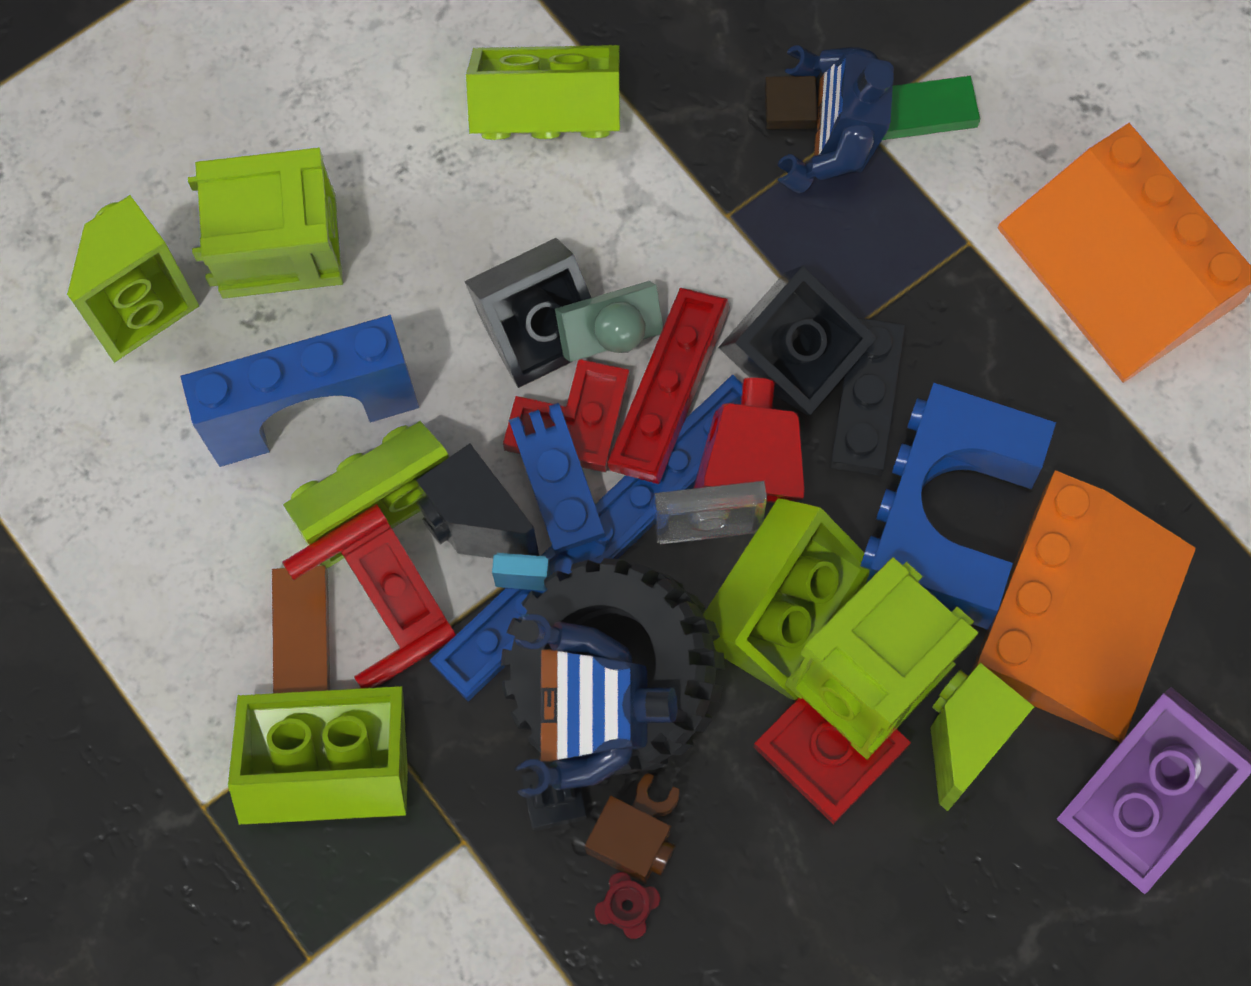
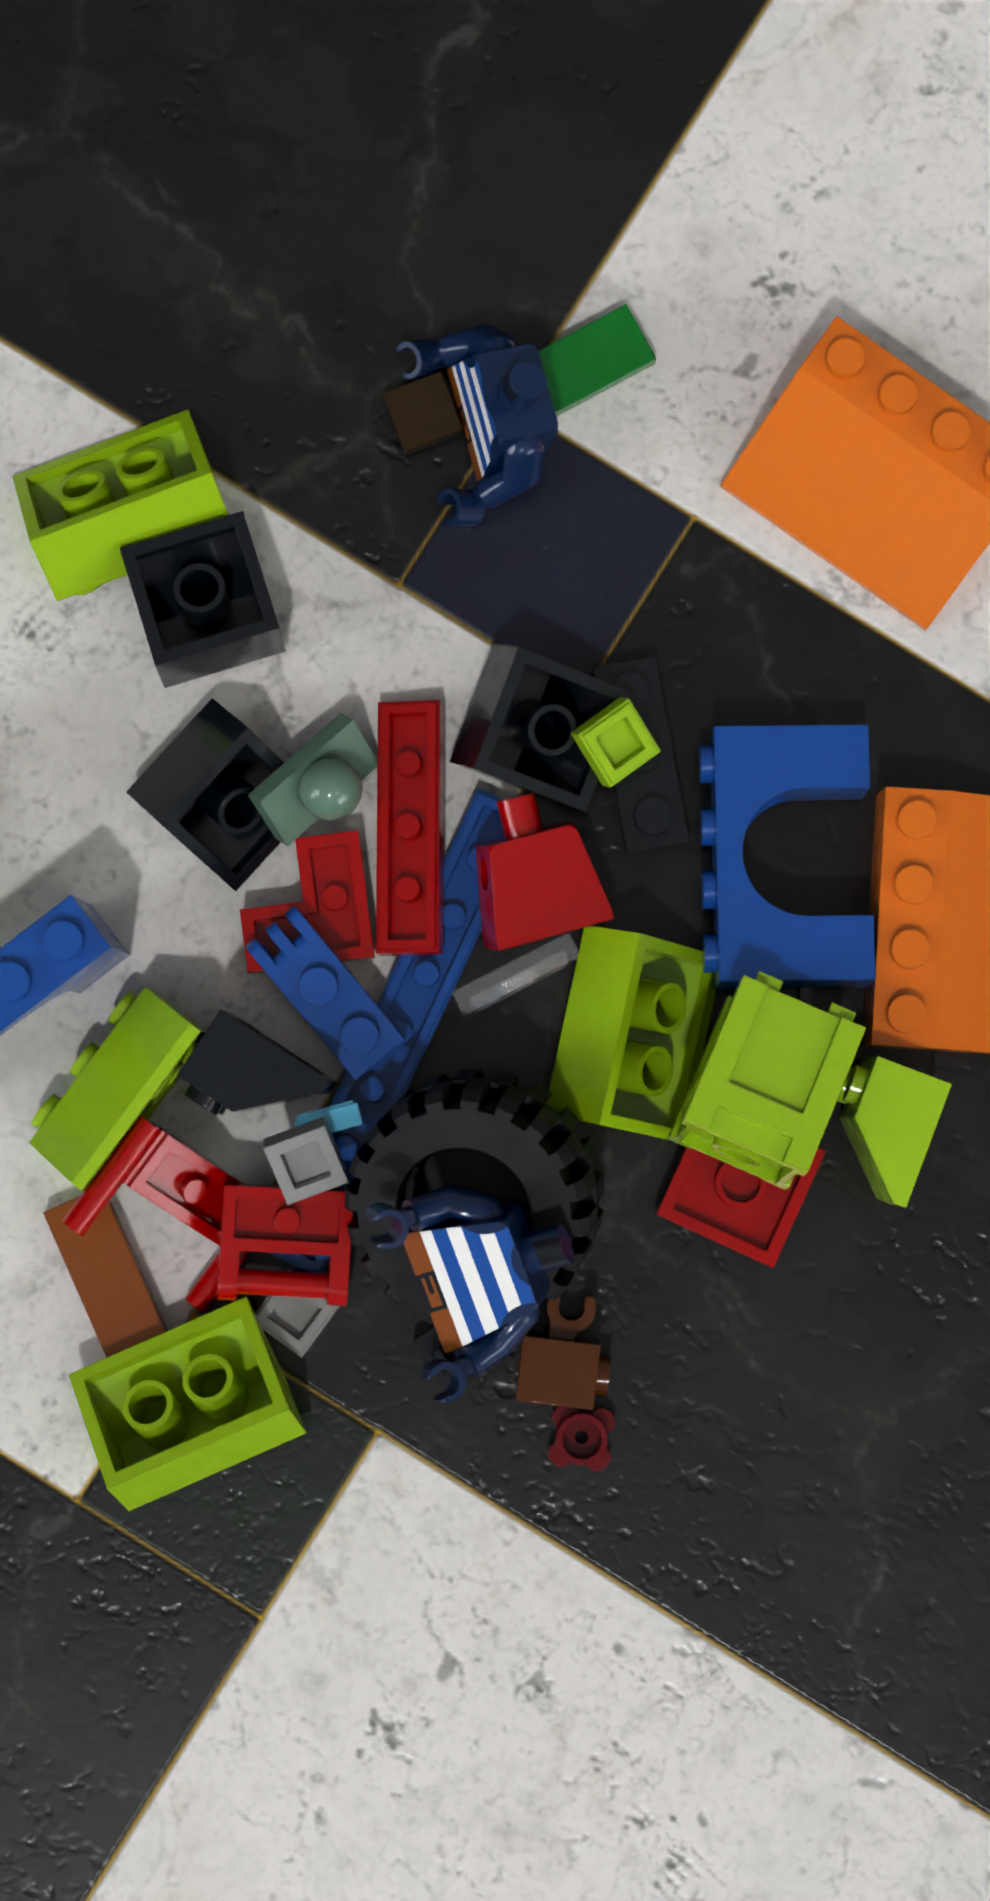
camera: 25 degrees left, 15 degrees up
none -> black slope [120,511,286,688]
none -> red plate [216,1183,353,1306]
none -> light grey tile [255,1267,340,1358]
none -> light grey tile [263,1116,349,1205]
none -> lime tile [570,697,661,788]

